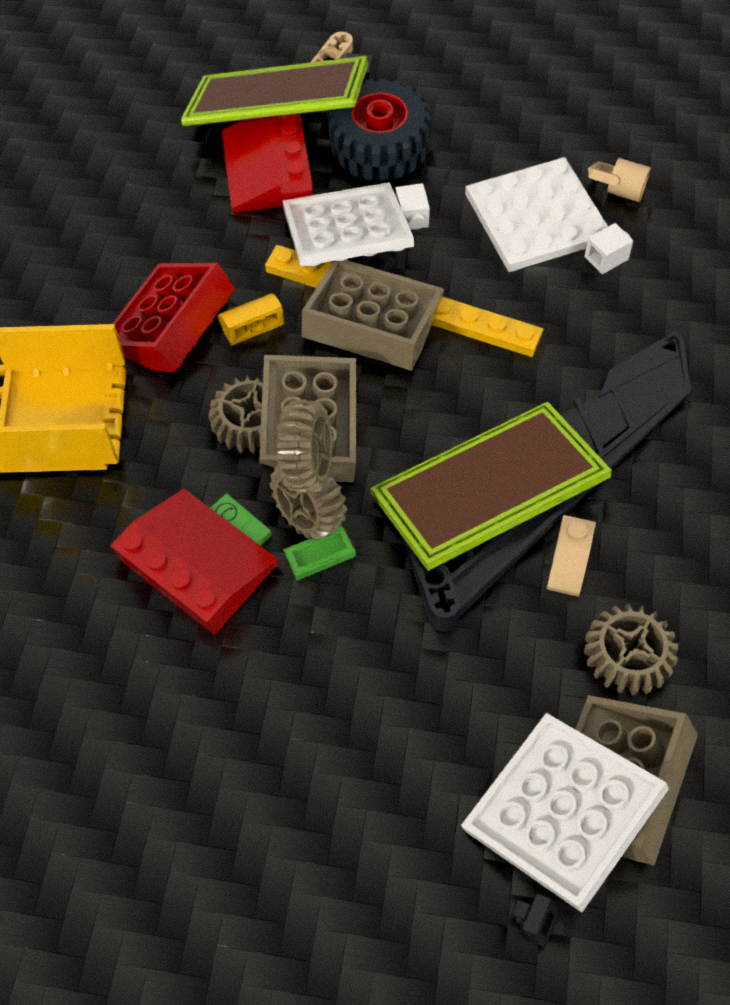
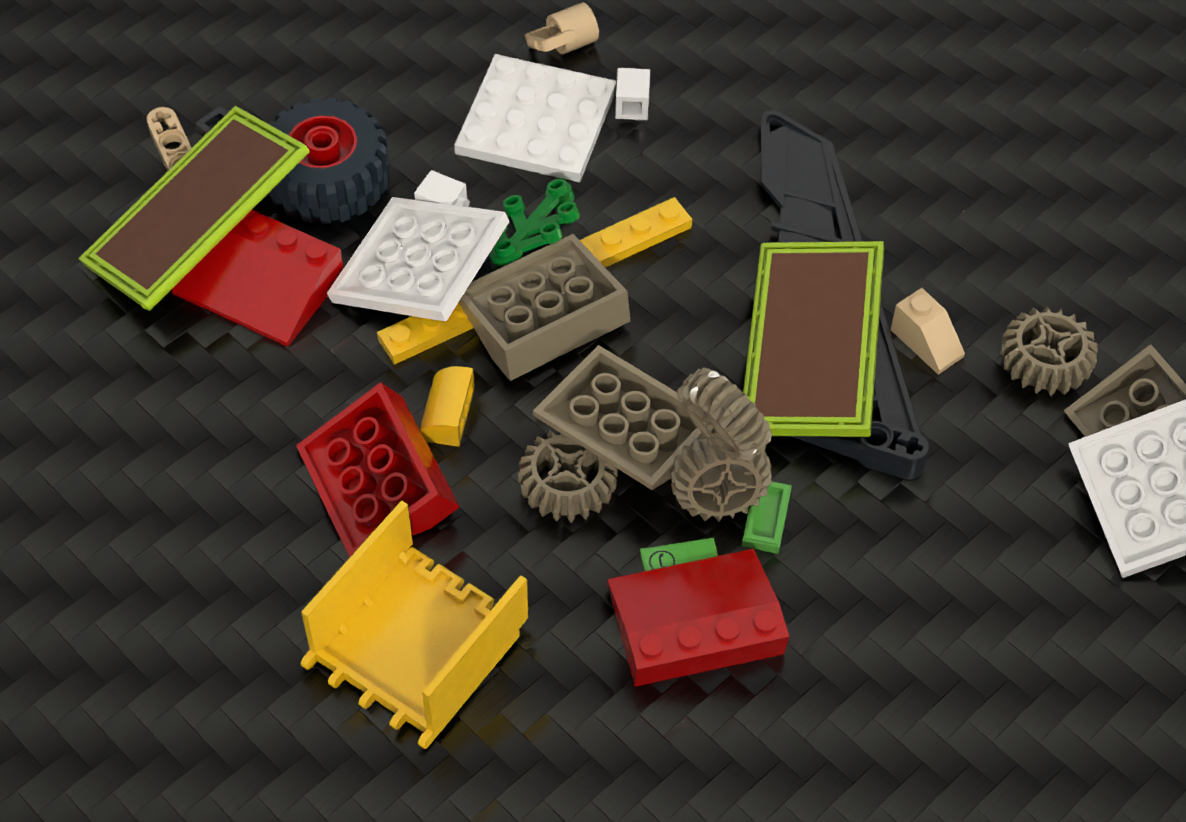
camera: 55 degrees left, 5 degrees down
none -> green plant [489,179,580,269]

